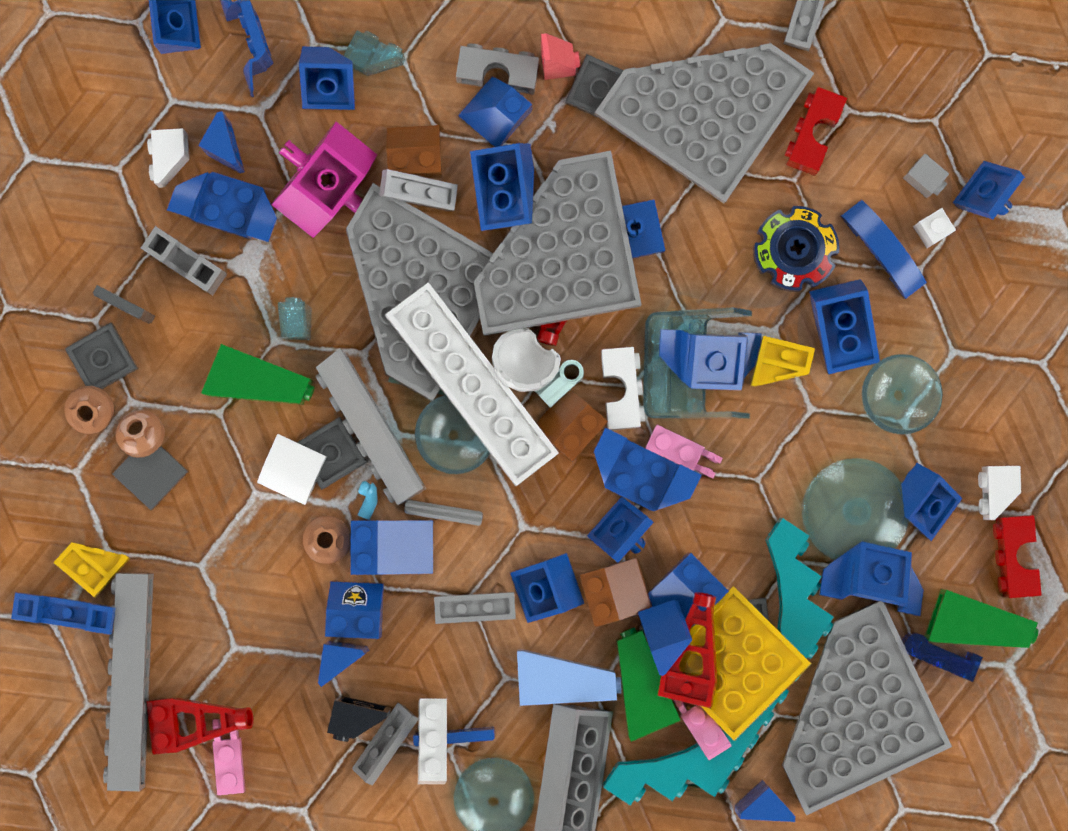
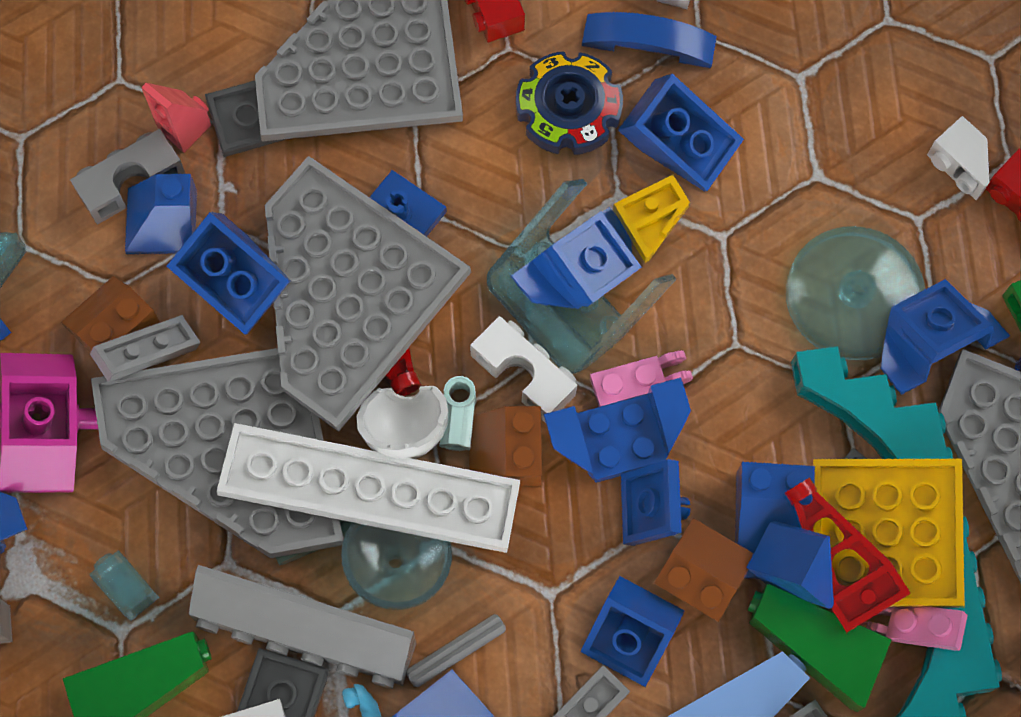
camera: 45 degrees left, 15 degrees down
clear light blue dish [861,354,943,435] -> none
blue slope [901,463,962,541] -> none

